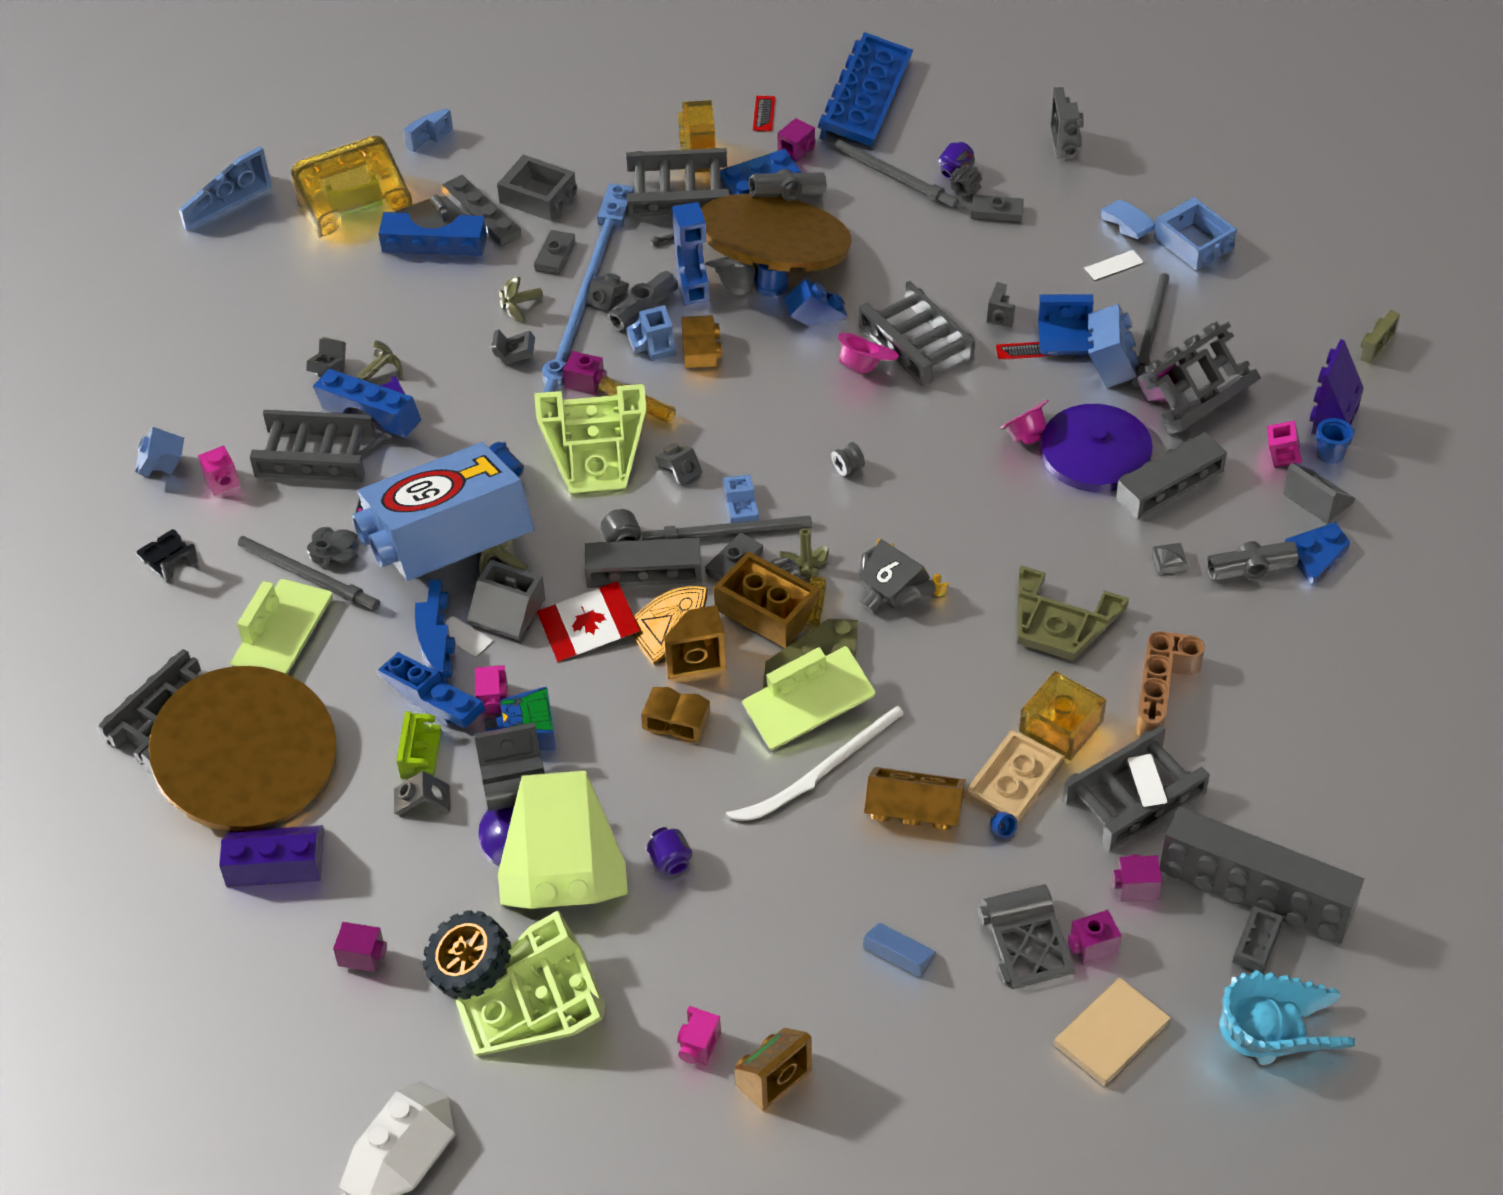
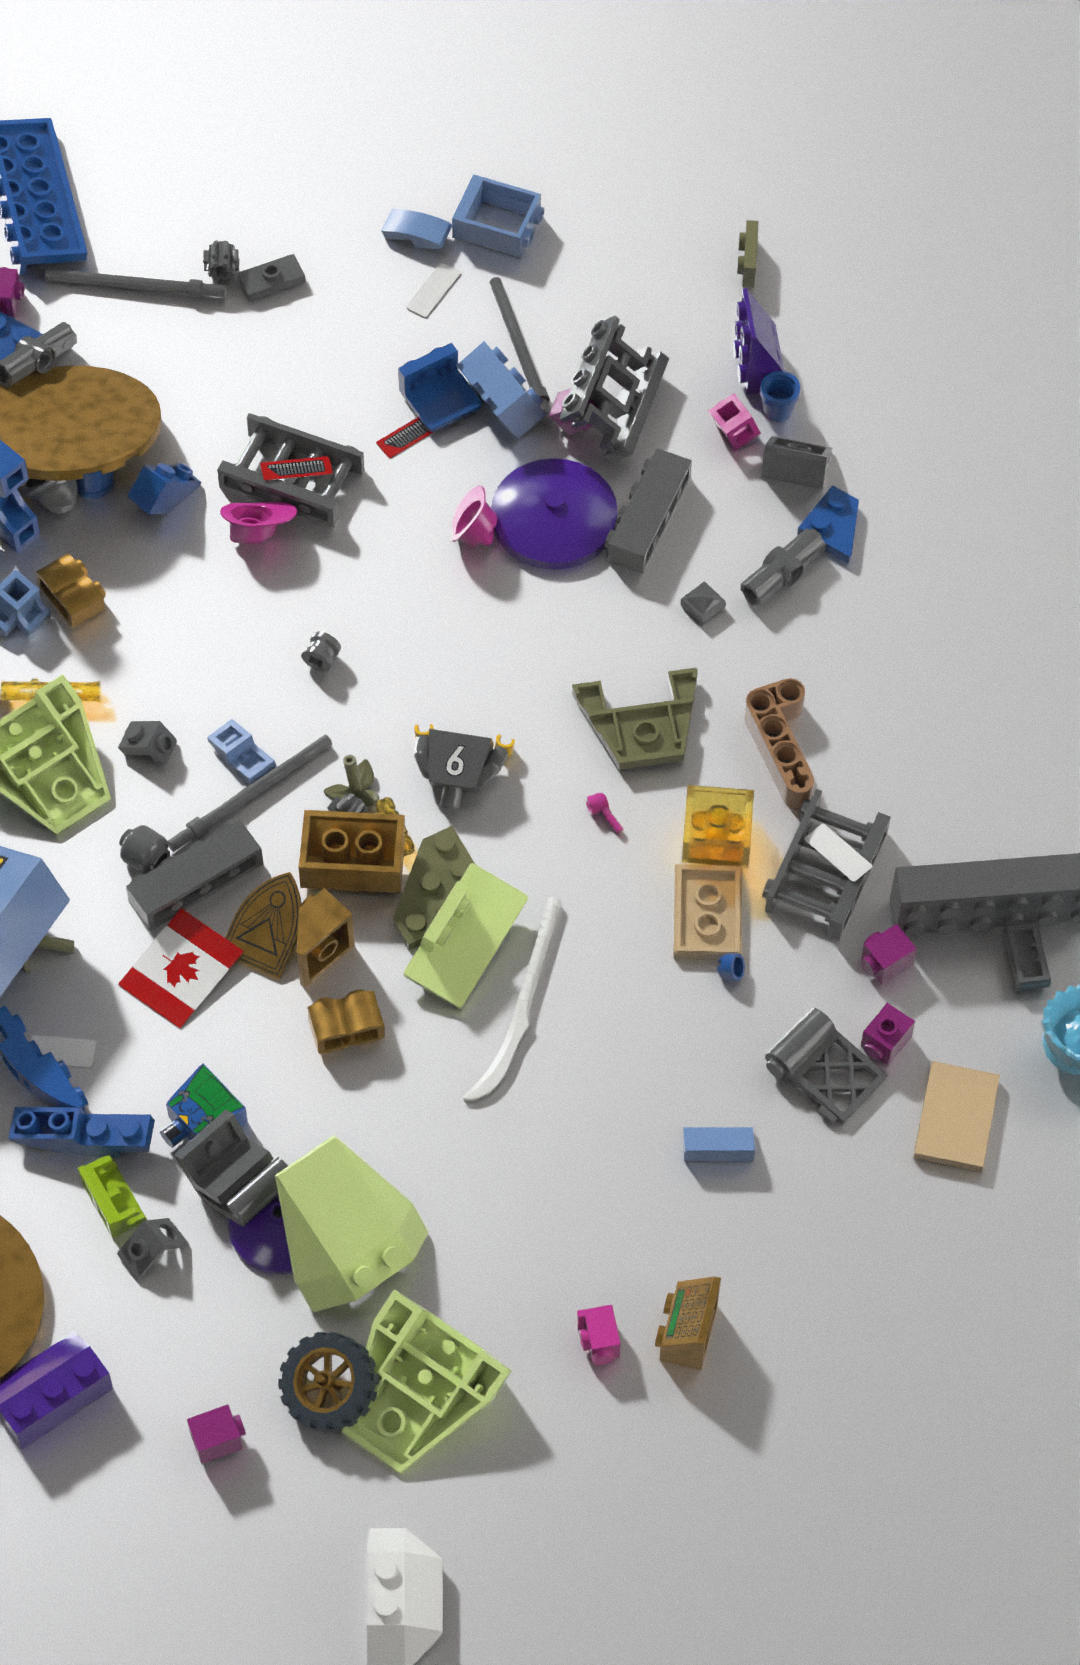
camera: 35 degrees left, 10 degrees up
dark grey slope [467,560,546,640] -> none
dark pink brick [475,665,508,714] -> none
dark purple head [646,827,692,876] -> none
dark grey plate [705,532,763,581] -> none
pearl gold slope [864,767,966,830] -> none
dark purple head [938,142,975,179] -> none
dark grey bracket [987,282,1015,327] -> none
dark grey plate [1050,87,1084,159] -> none
none -> sticker [260,456,333,480]
none -> dark pink hand [586,793,624,834]

